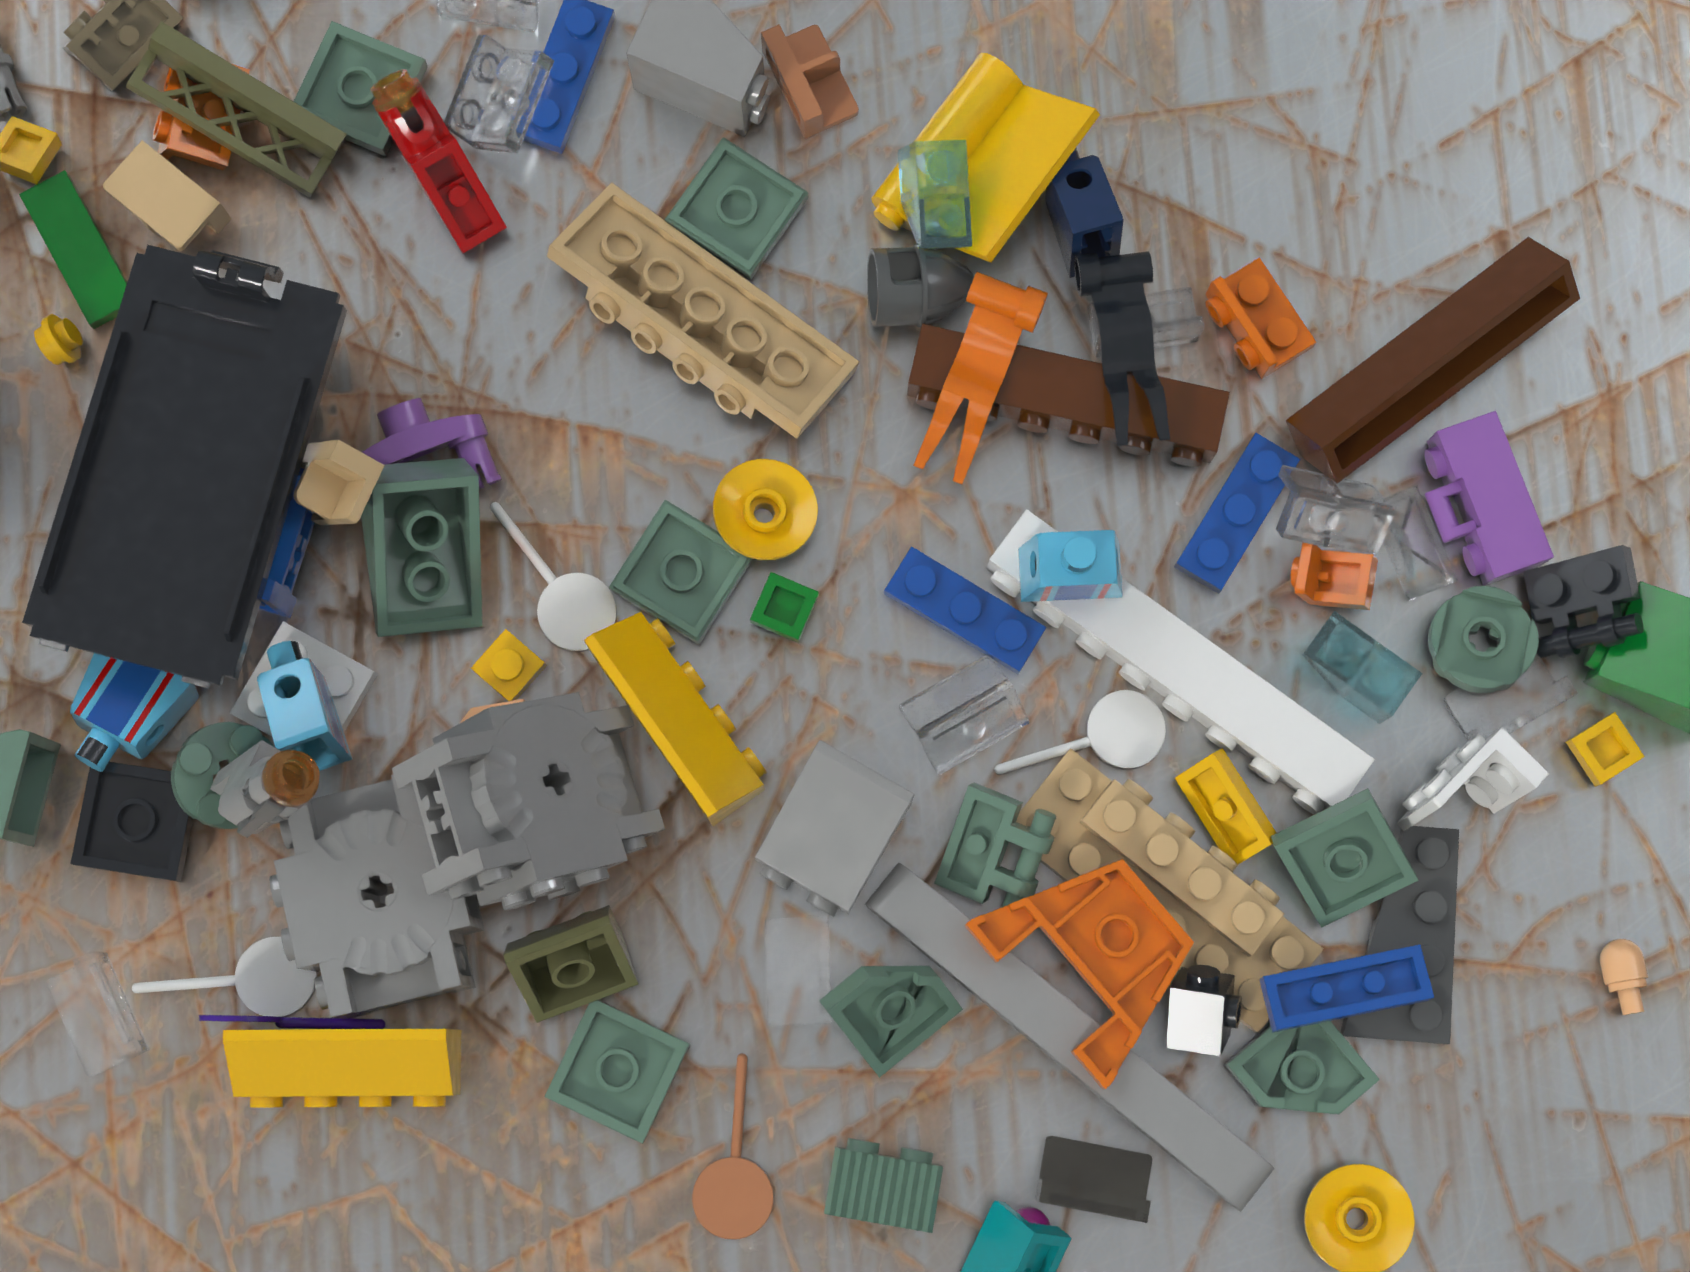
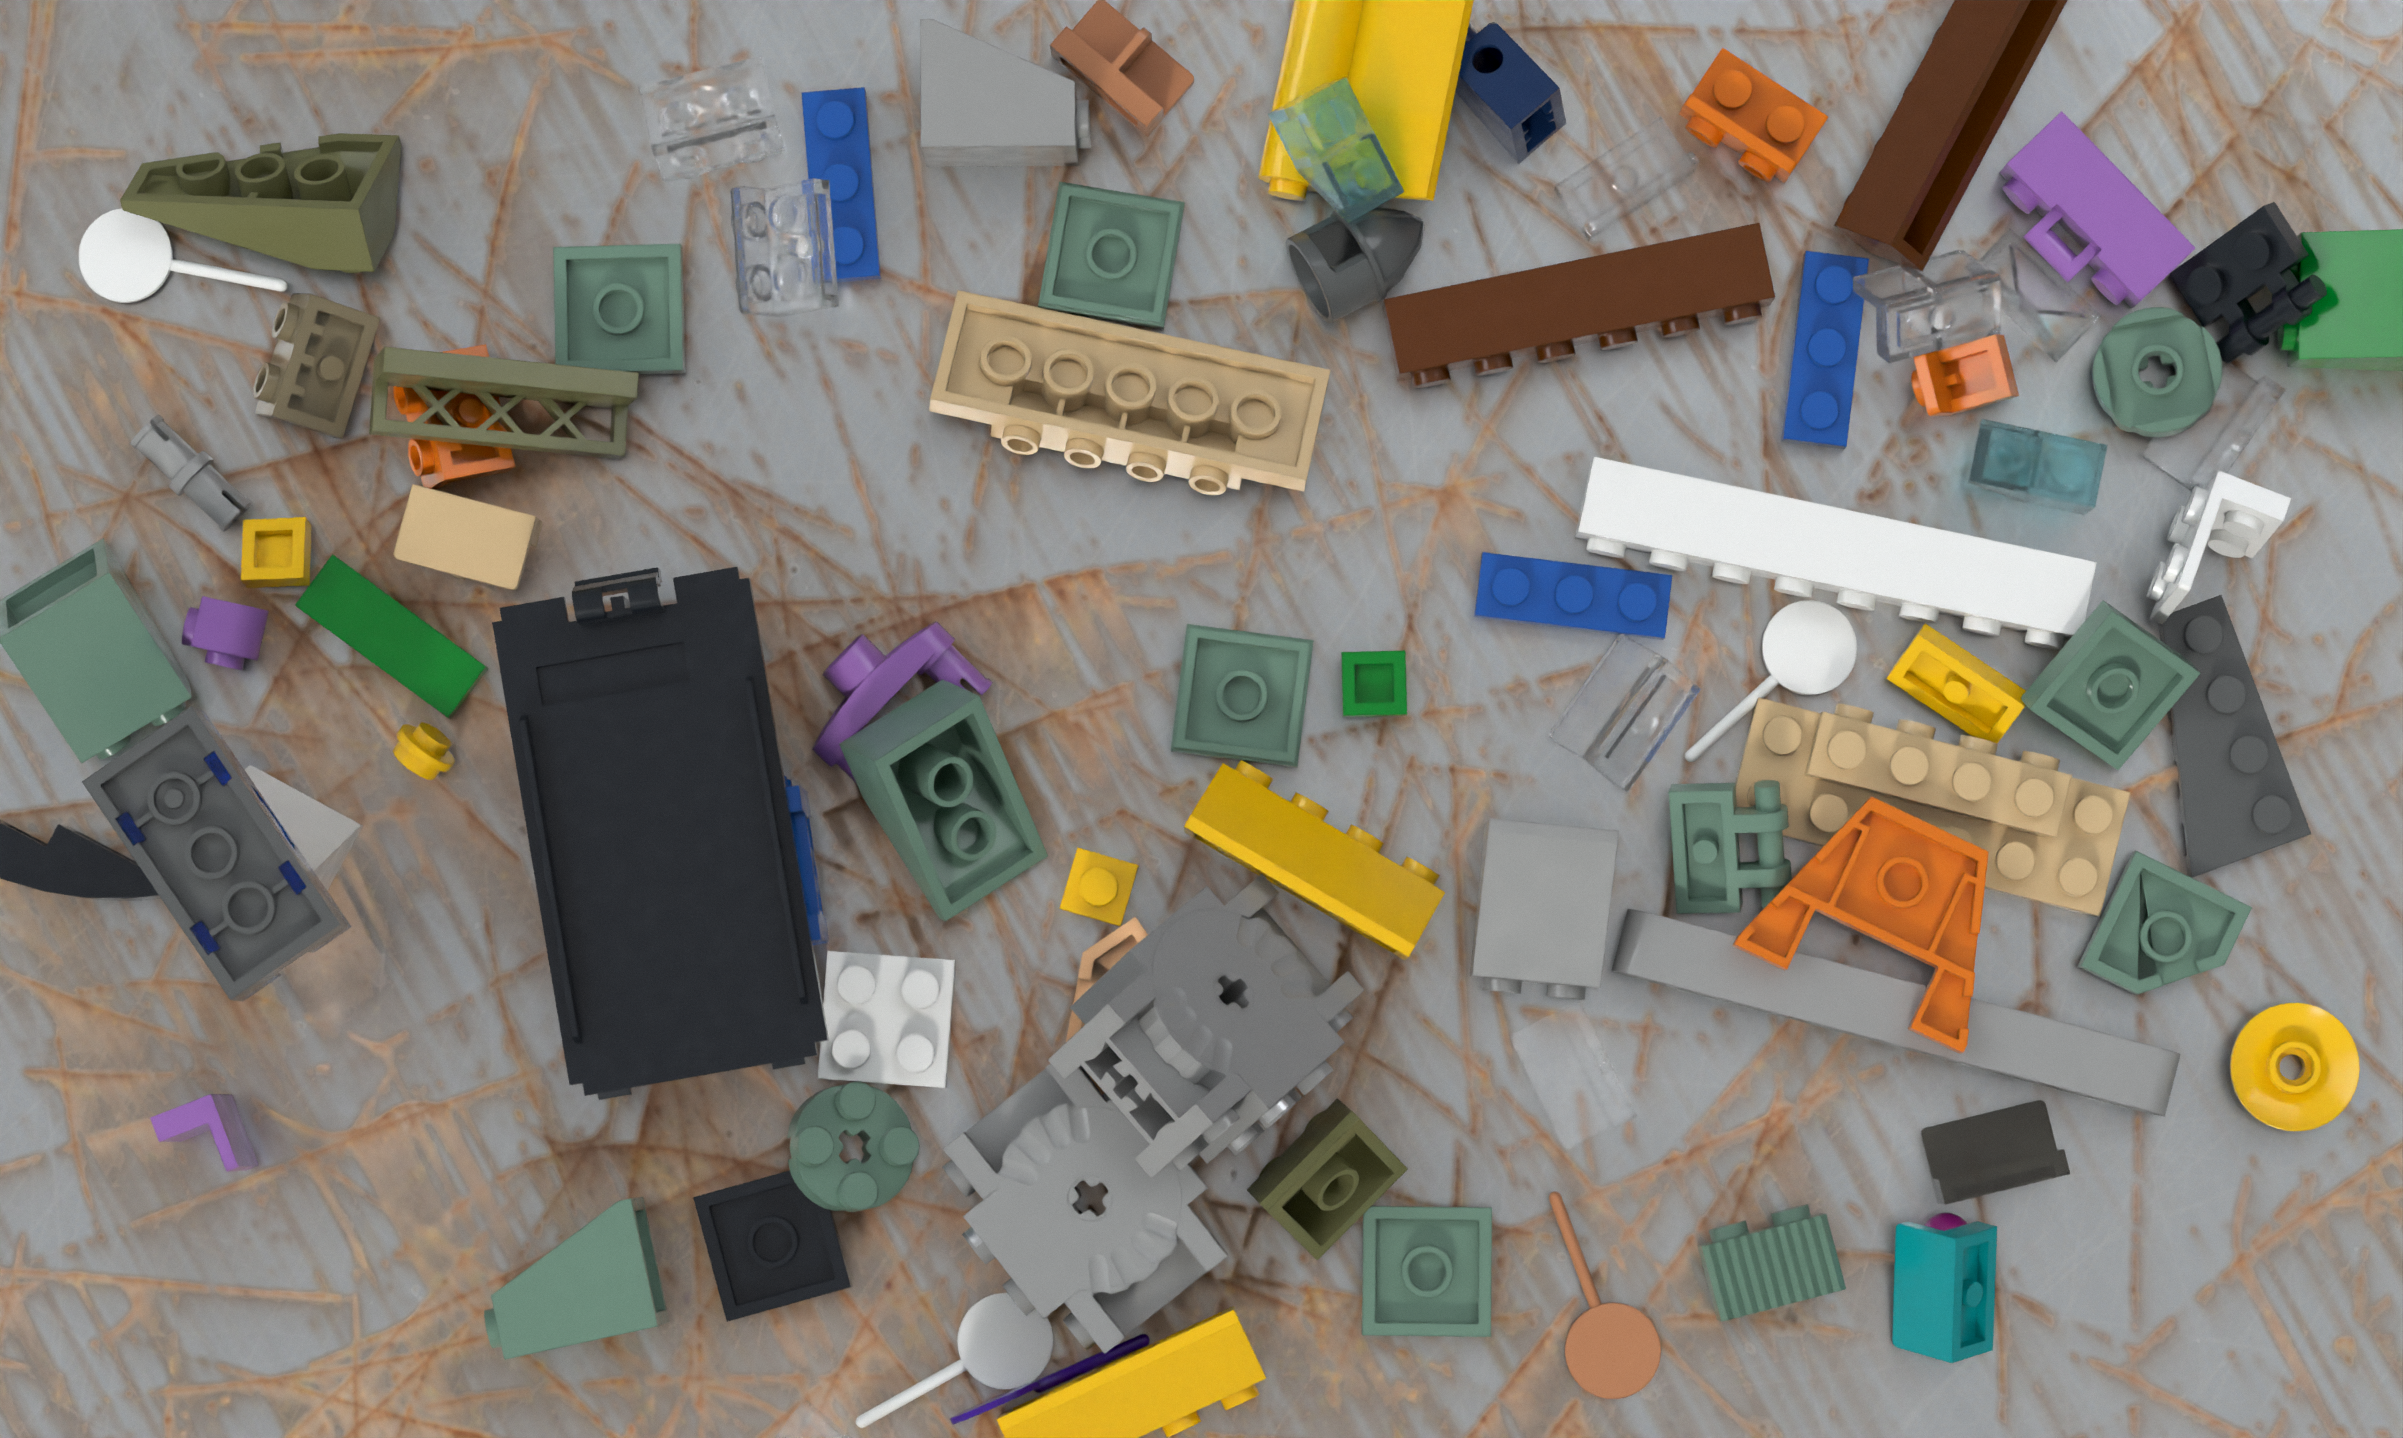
camera: 20 degrees left, 5 degrees up
torso [70,653,199,772] -> none
plate [210,740,320,838] -> none
medium azure torso [257,641,353,773] -> none
tan panel [294,440,385,525] -> none
red plate [370,69,507,253] -> none
white piece [490,502,616,651] -> none
yellow dish [713,459,818,560] -> none
sand green plate [819,966,963,1078] -> none
orange flag [913,272,1048,485] -> none
medium azure torso [1018,530,1123,602] -> none
black flag [1074,251,1170,446] -> none
brick [1166,965,1242,1056] -> none
blue plate [1259,944,1434,1033] -> none
yellow plate [1566,712,1645,787] -> none

